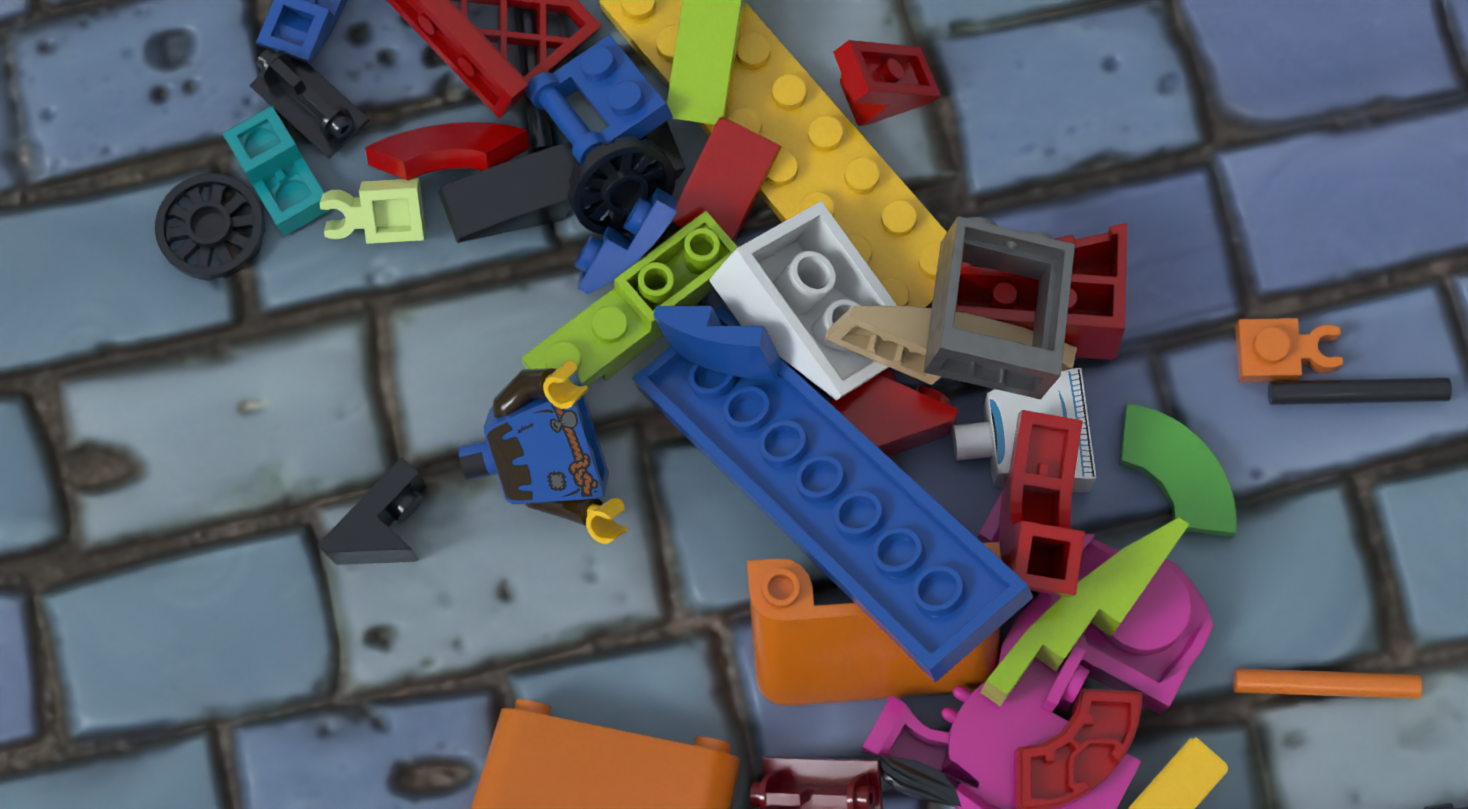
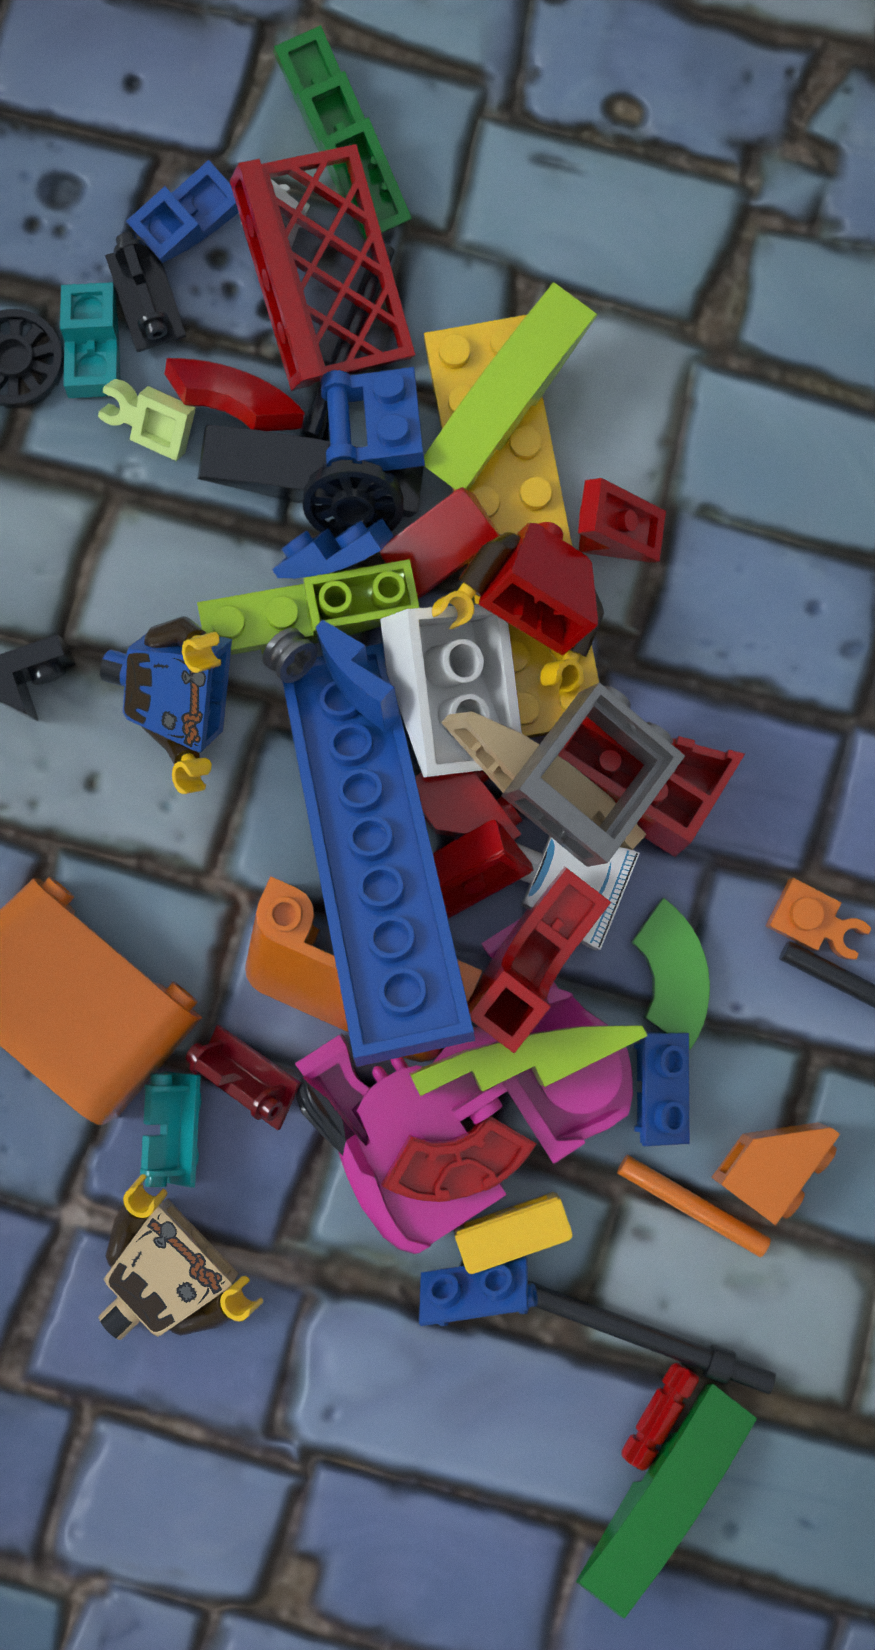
camera: 20 degrees right, 10 degrees up
none -> flat silver bush [263,628,318,683]
none -> red torso [432,522,604,693]
none -> red slope [433,819,534,919]
none -> blue hinge [634,1032,690,1146]
none -> orange slope [711,1122,840,1225]

